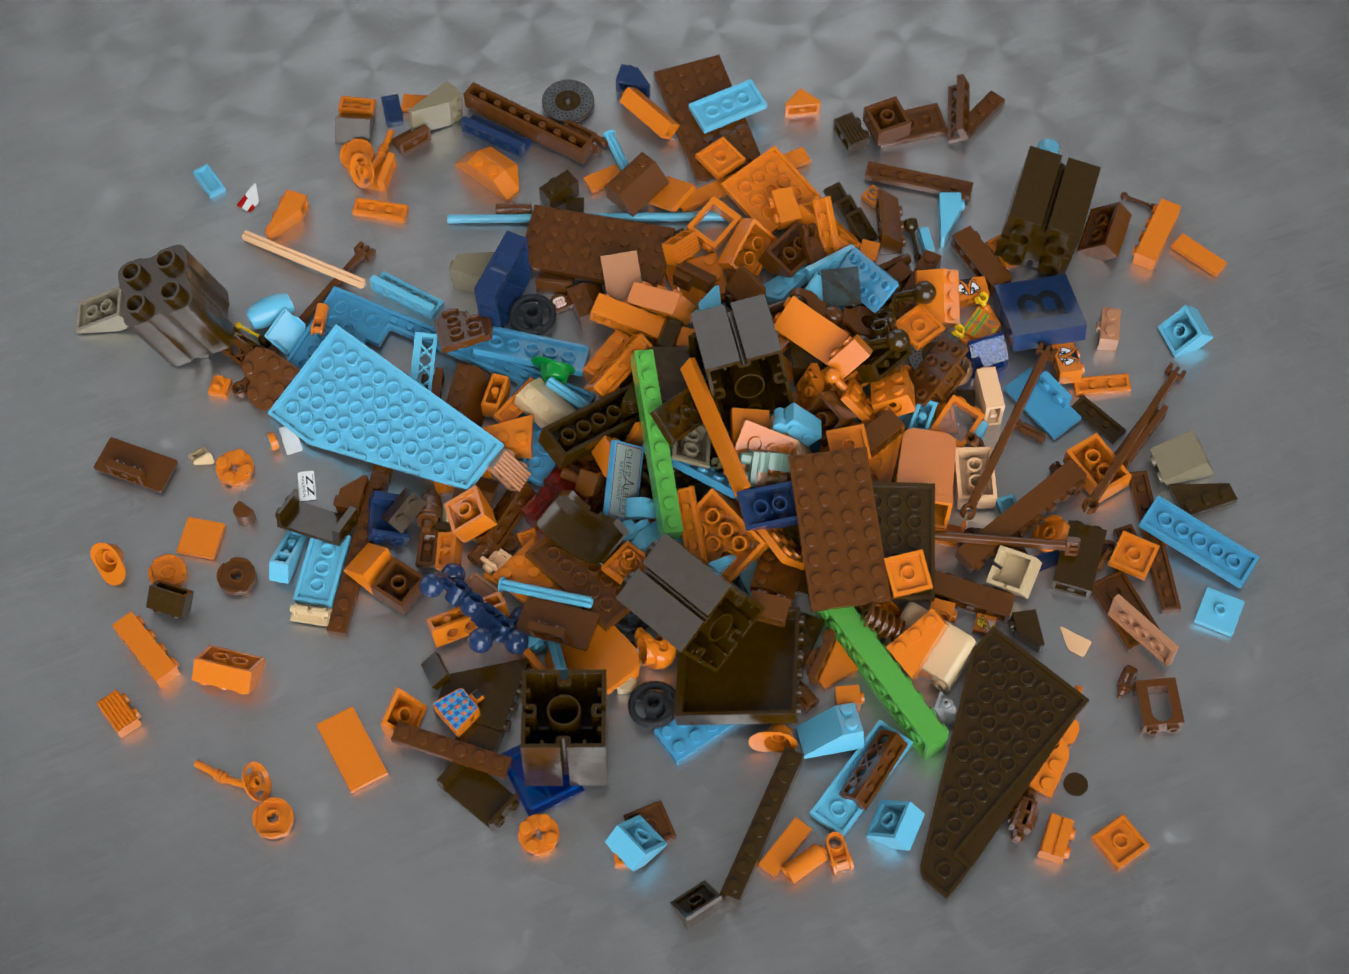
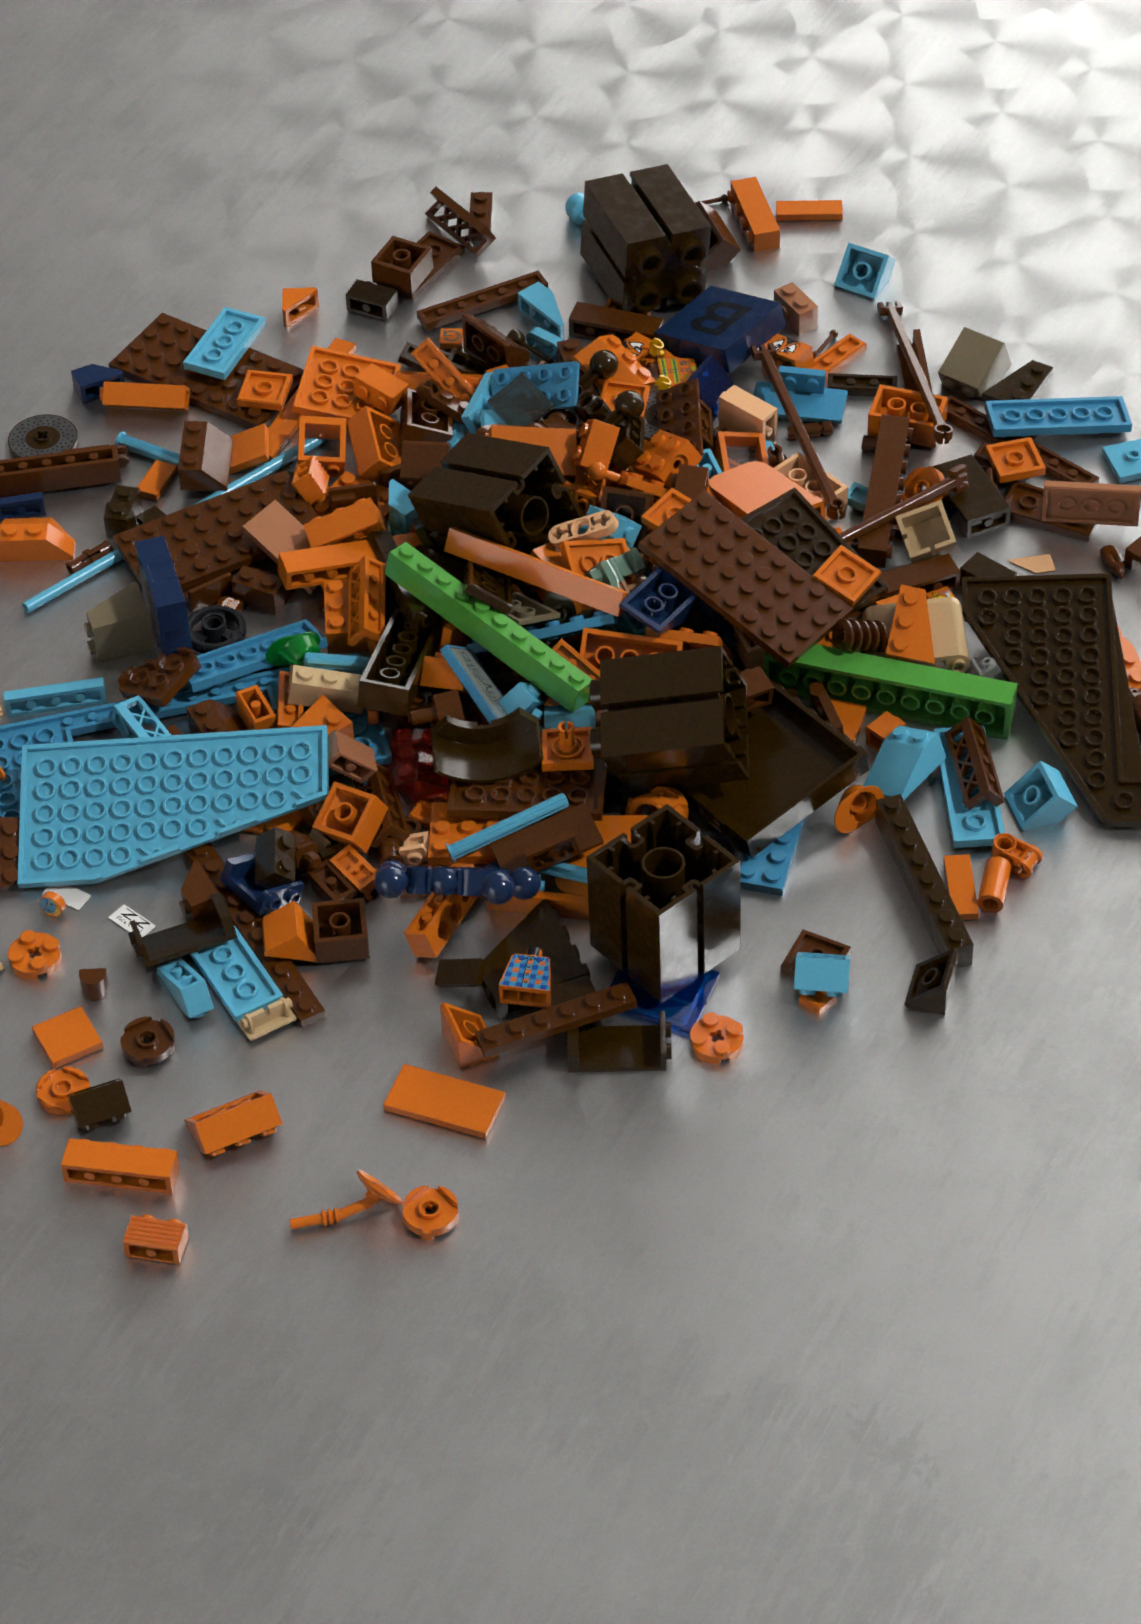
camera: 40 degrees left, 15 degrees down
none -> light nougat beam [548,510,619,549]
none -> reddish brown hinge [813,329,838,359]

